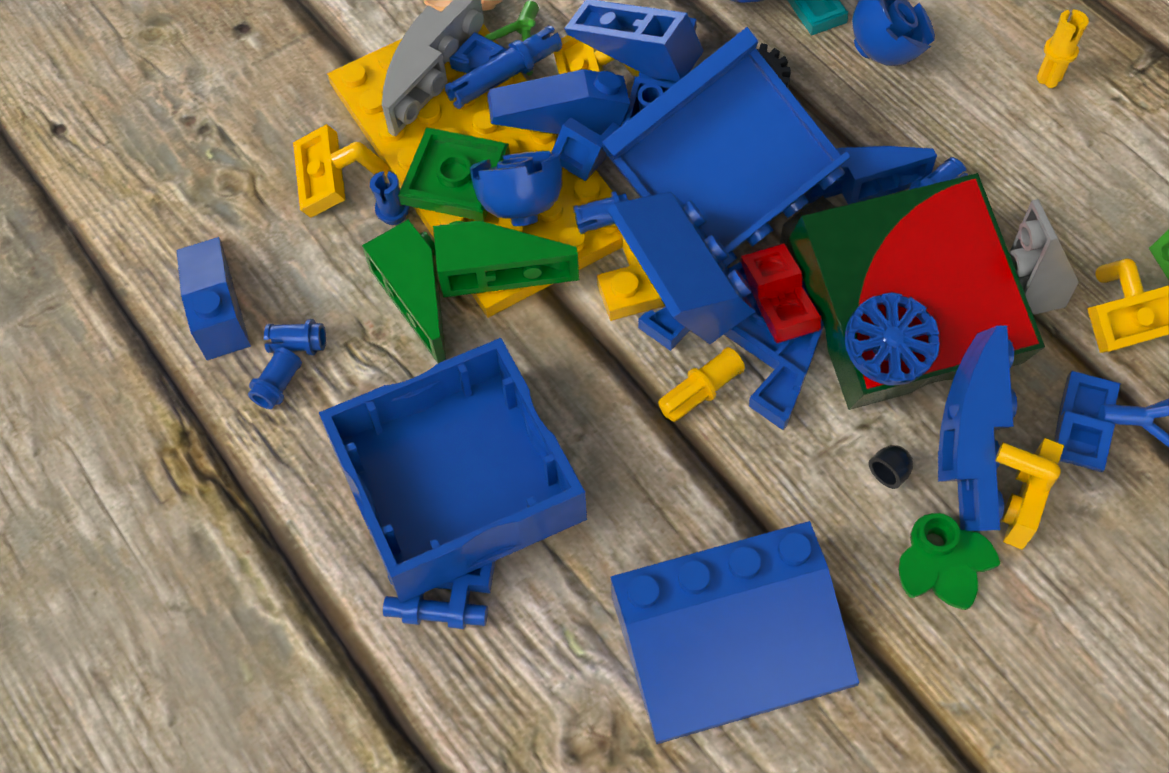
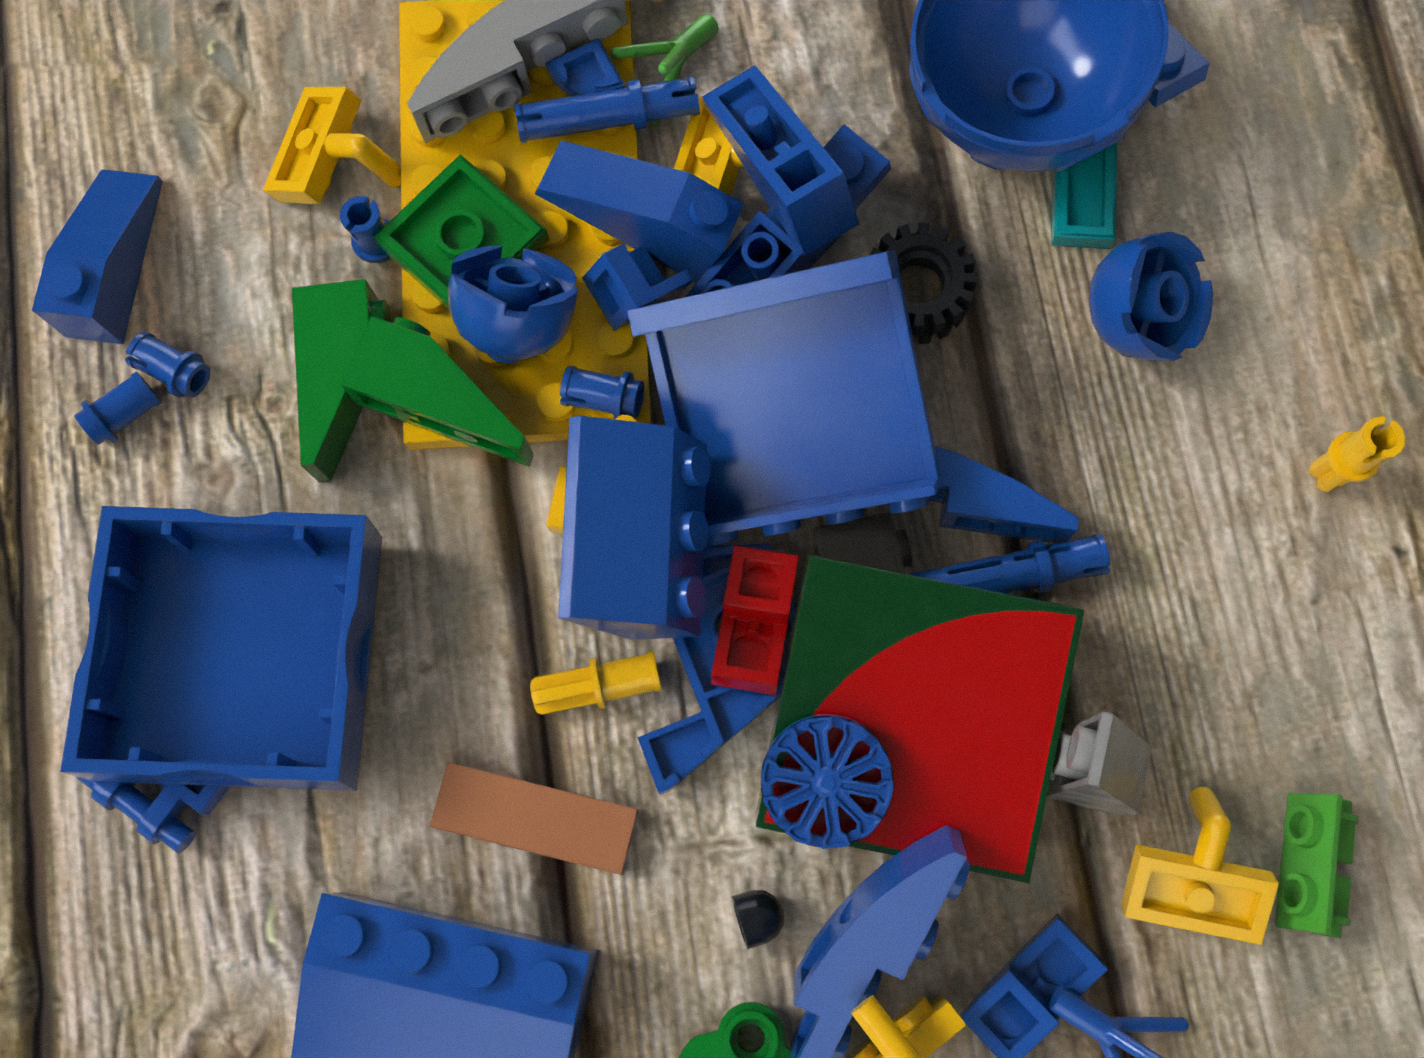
camera: 30 degrees right, 15 degrees up
none -> nougat tile [429,762,639,875]

